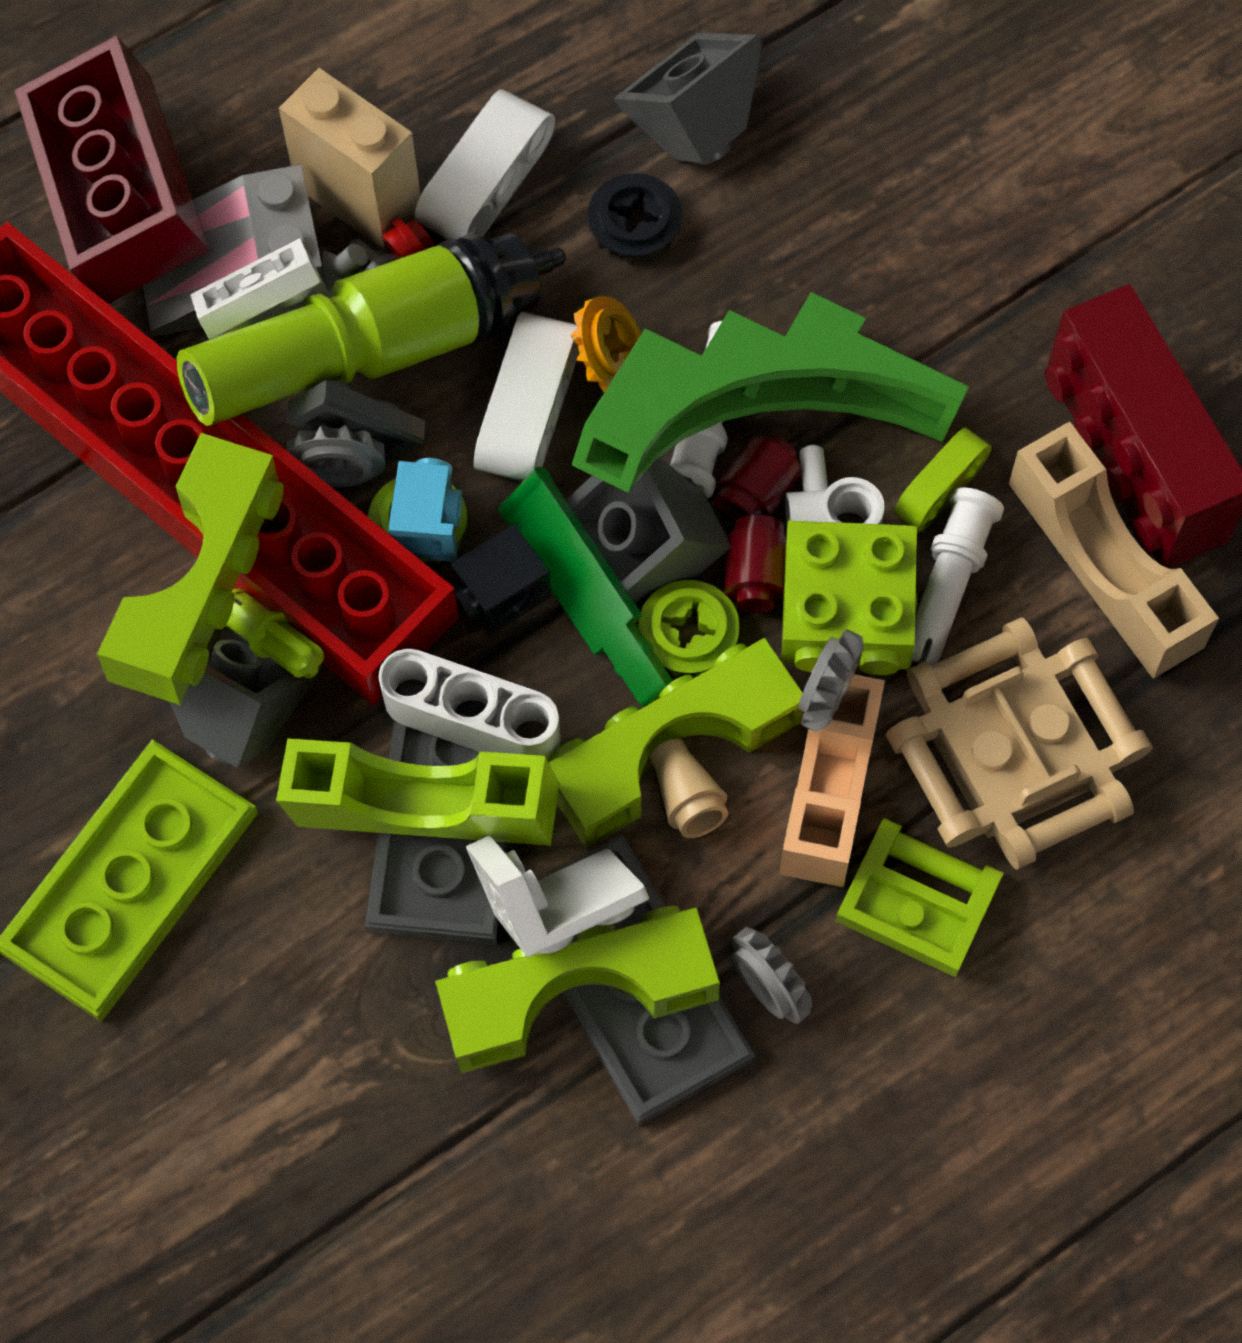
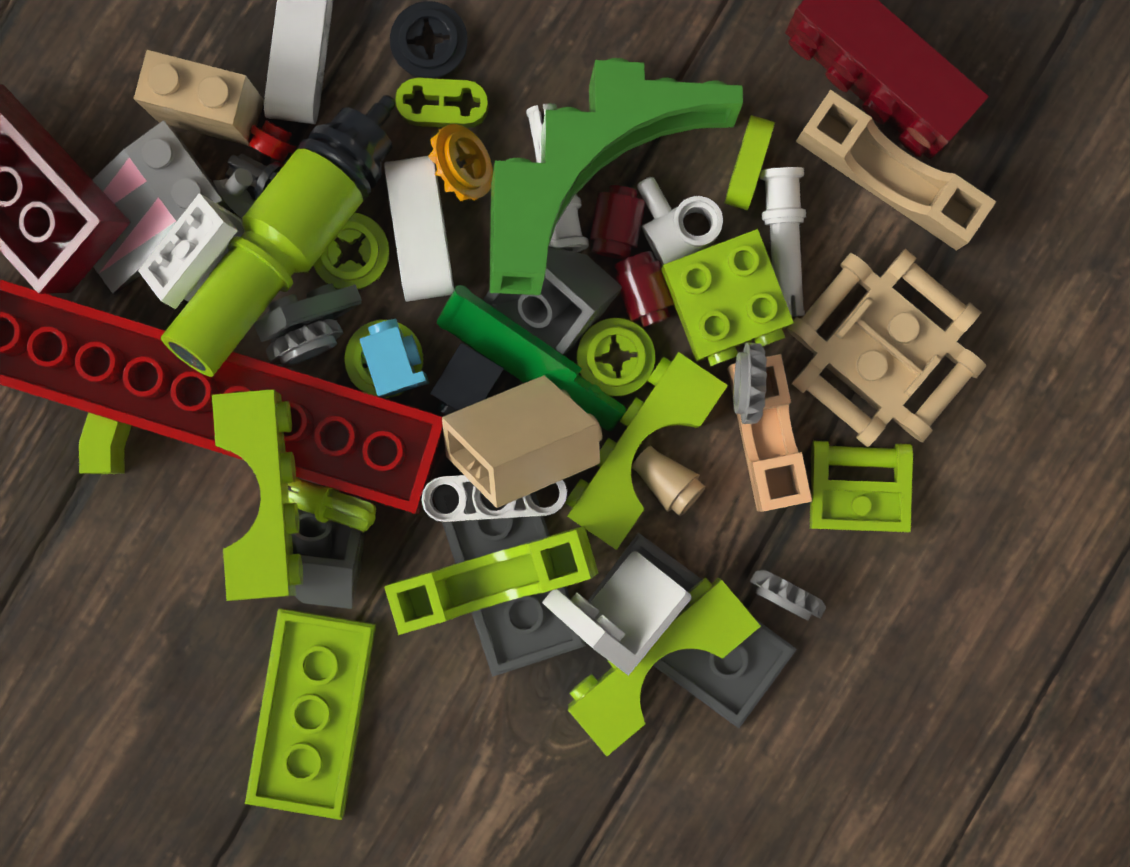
camera: 25 degrees left, 20 degrees up
none -> lime piece [79,412,132,474]
none -> lime gear [313,213,389,290]
none -> lime beam [395,78,489,128]
none -> tan brick [442,375,602,508]

